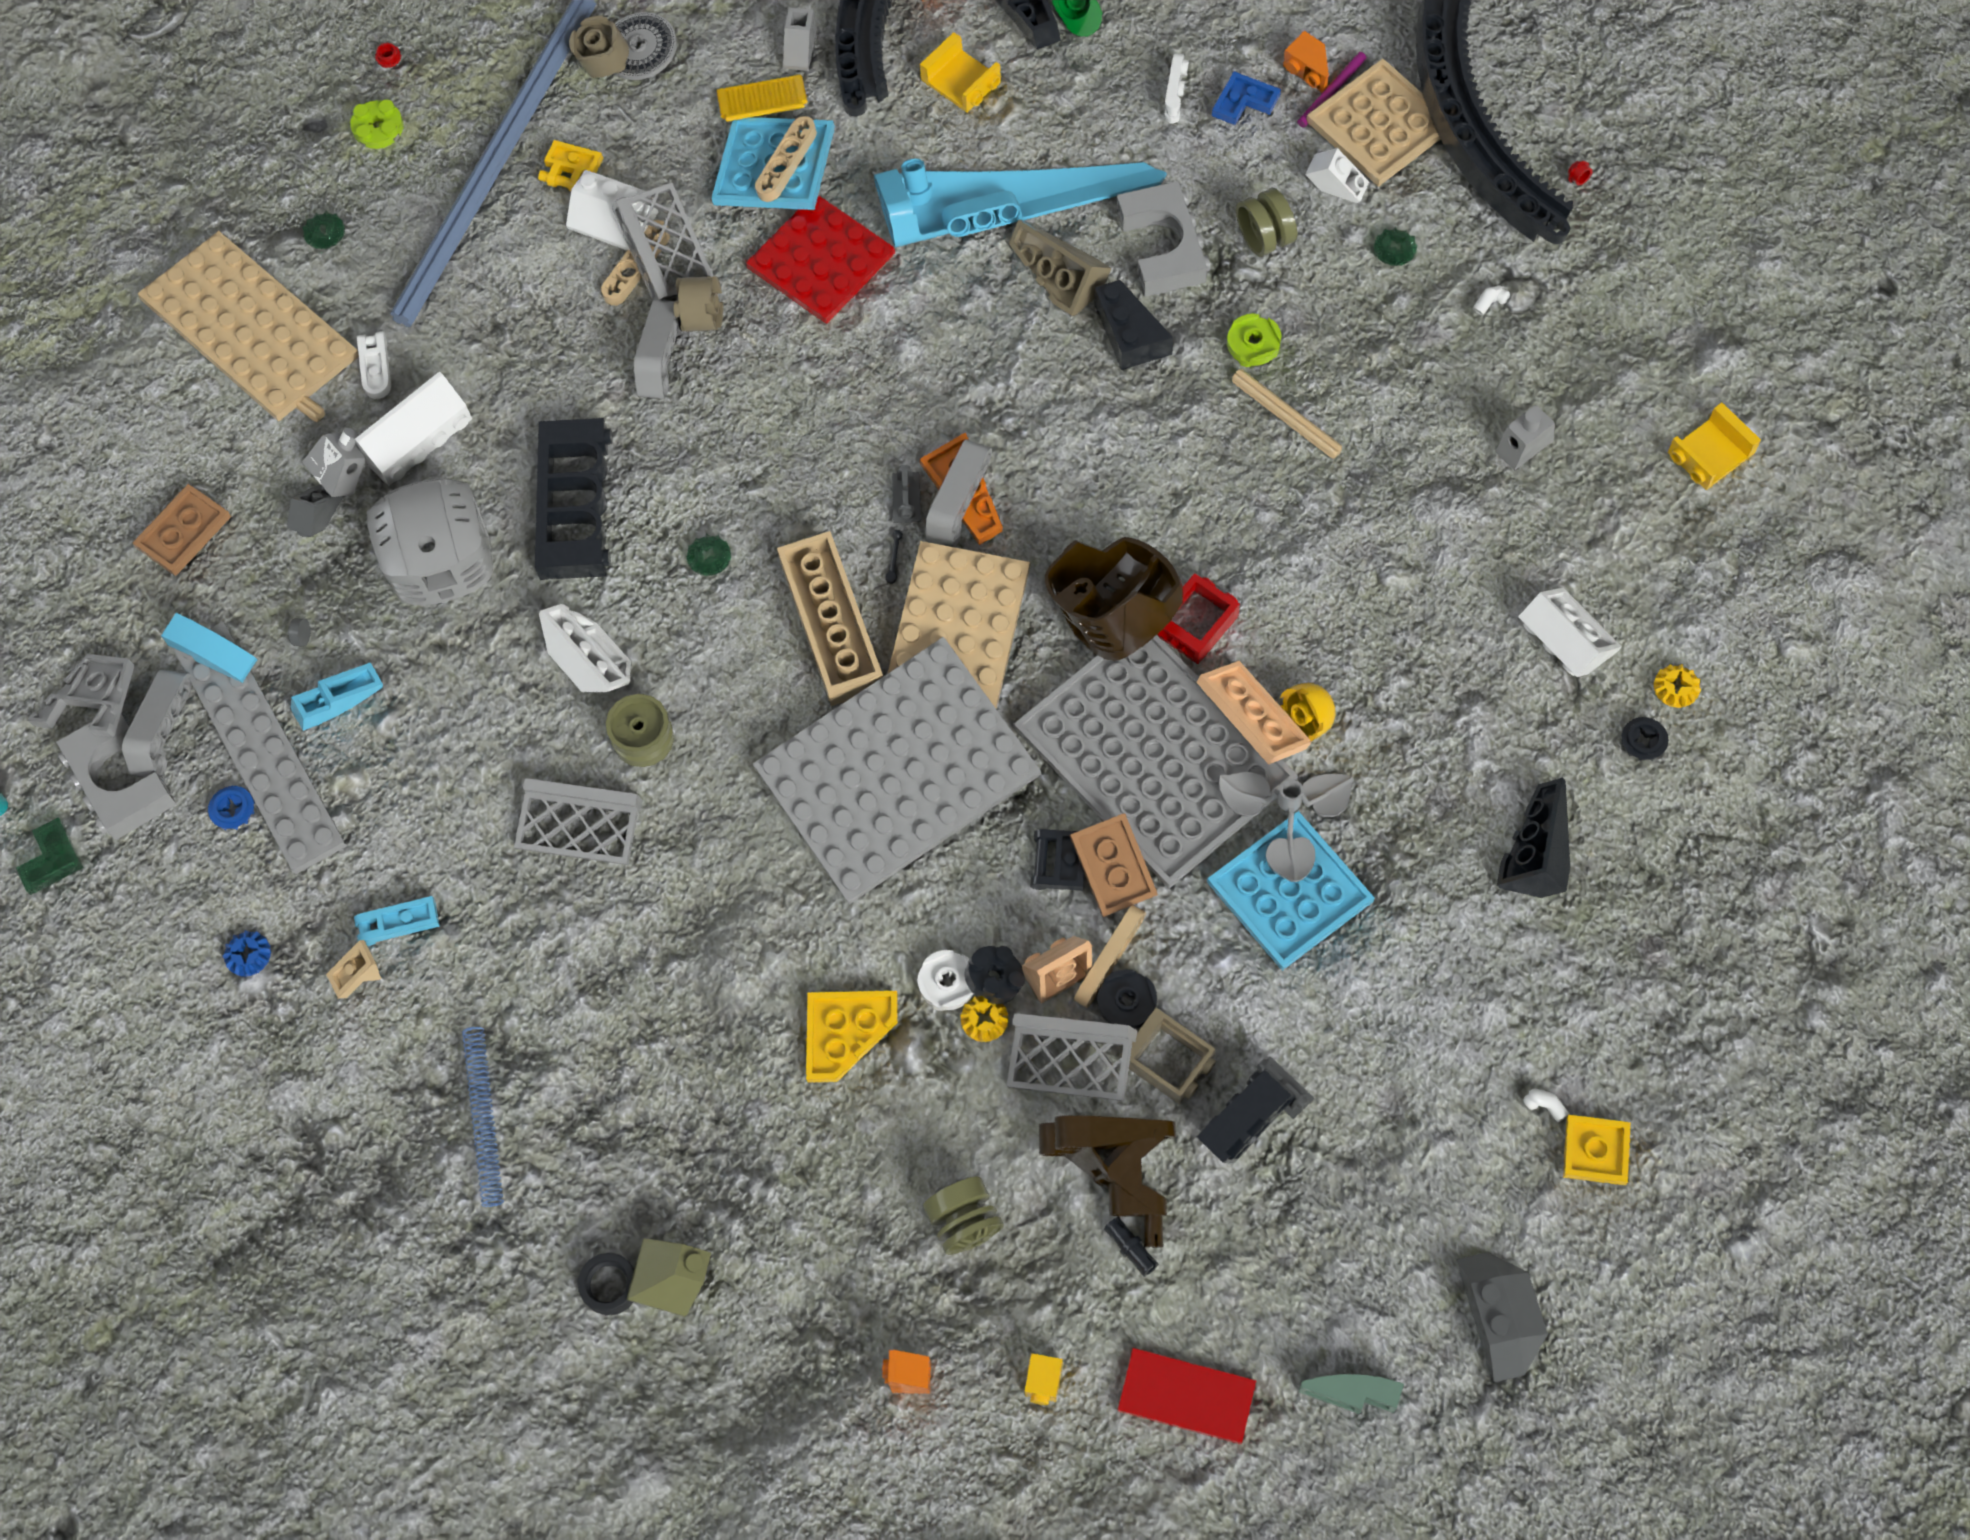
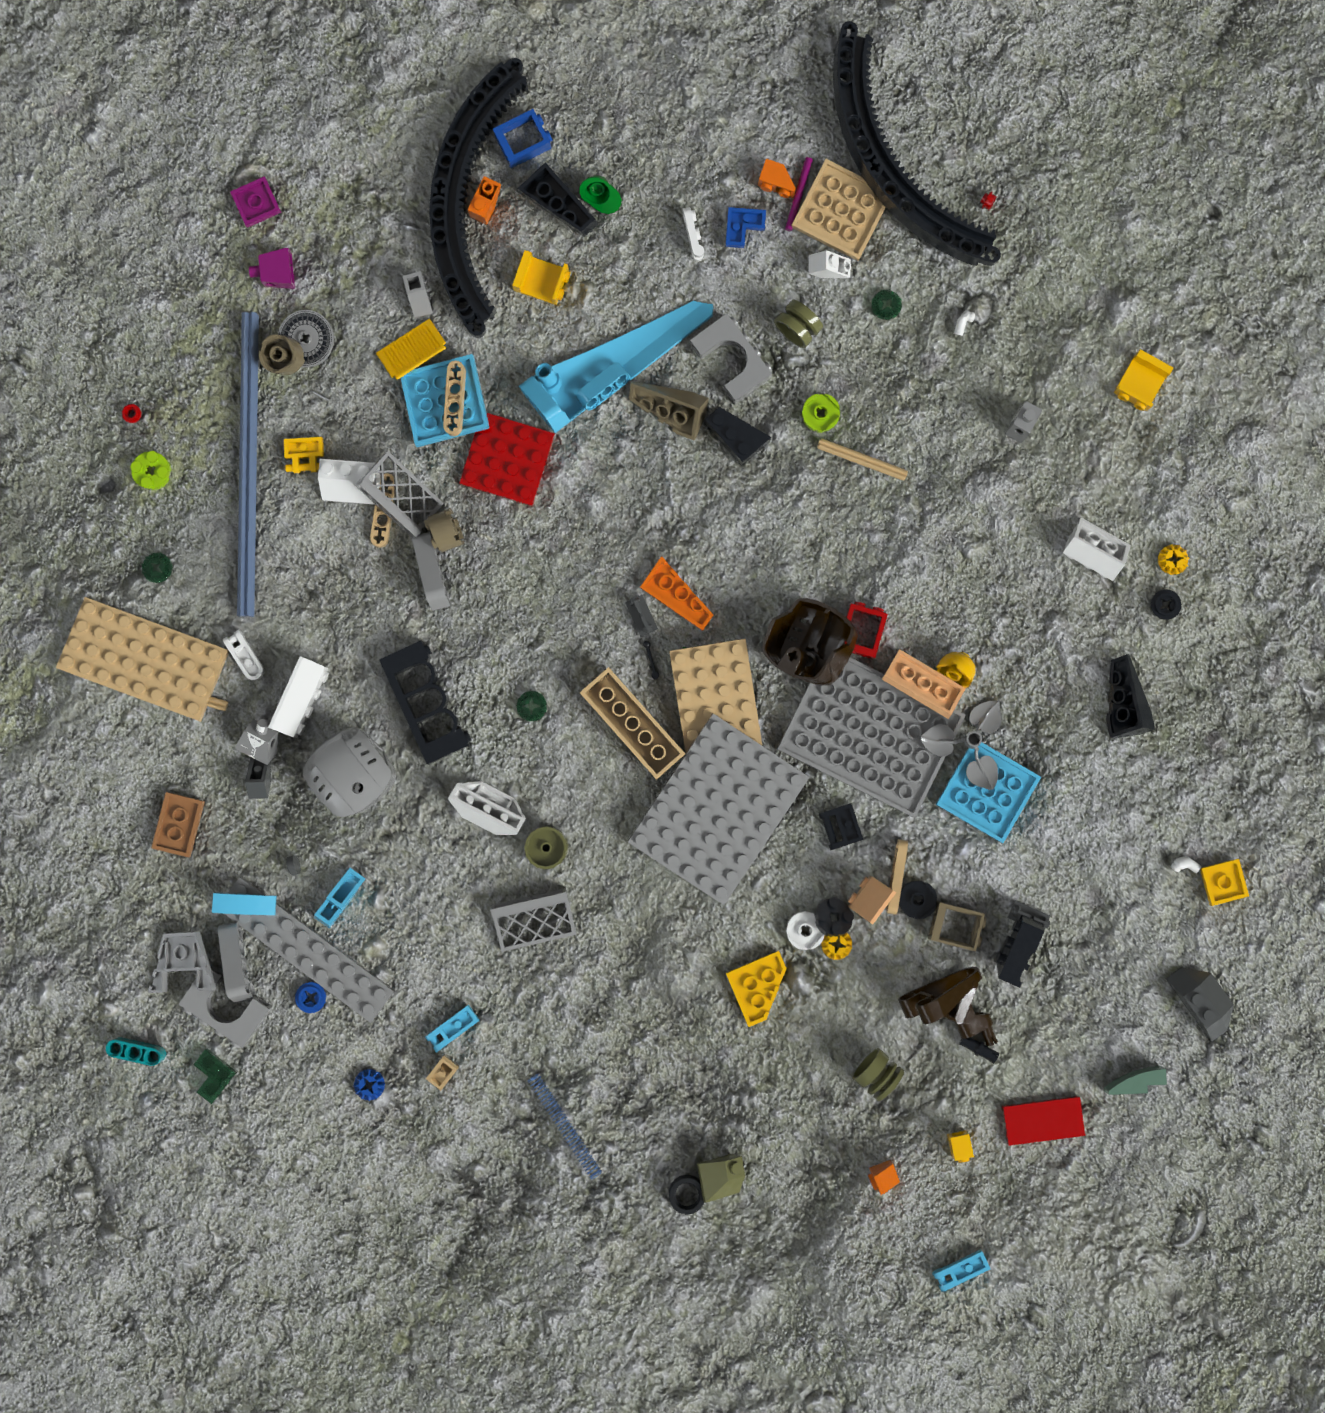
camera: 30 degrees left, 20 degrees up
light grey beam [926,439,992,548] -> none
light grey fence [1007,1013,1137,1101] -> none
medium nougat plate [1069,813,1158,917] -> none

